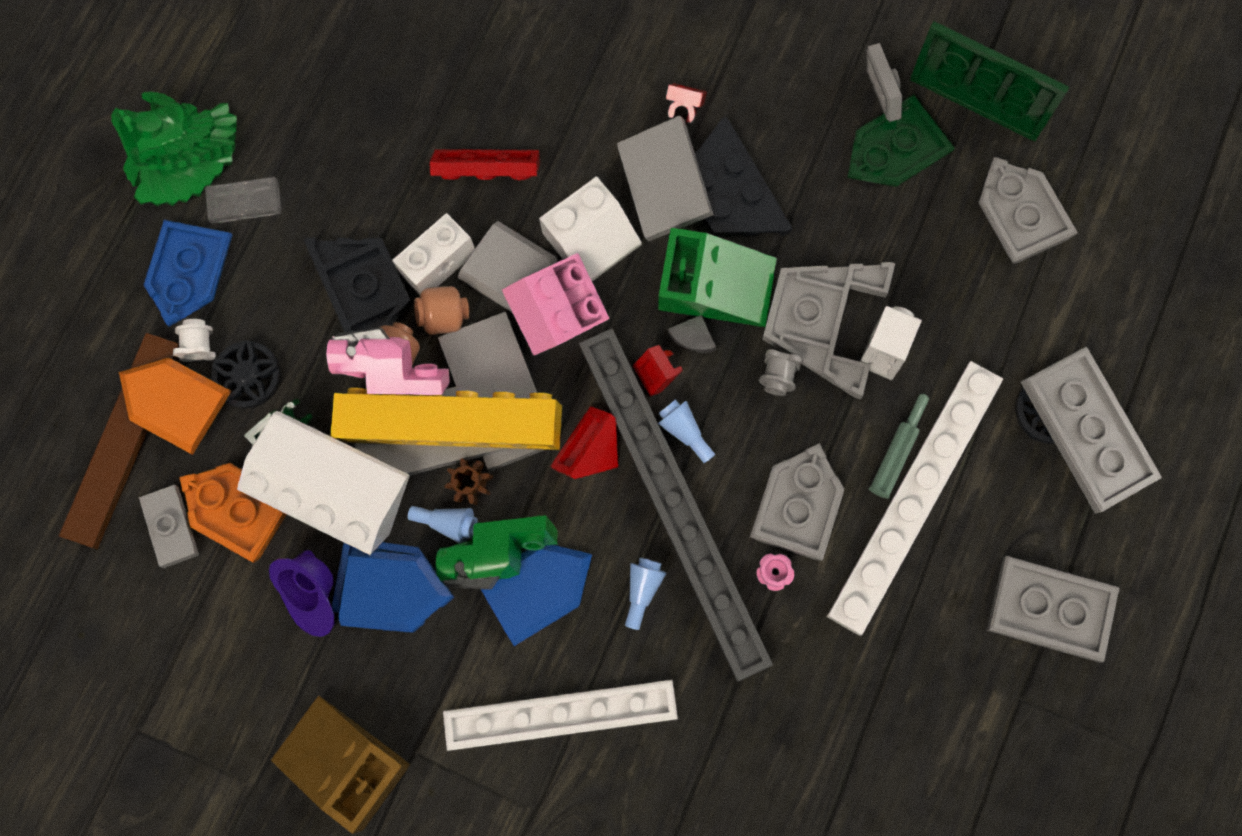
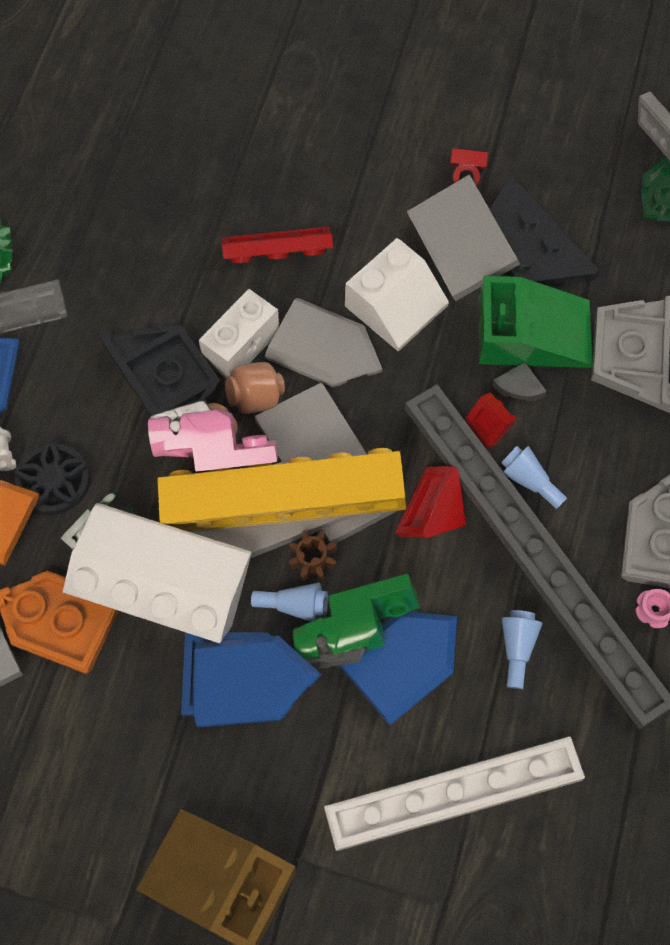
camera: 15 degrees left, 10 degrees down
dark purple piece [269,550,334,637] -> none
bright pink slope [502,253,610,355] -> none
light grey brick [759,349,802,396] -> none

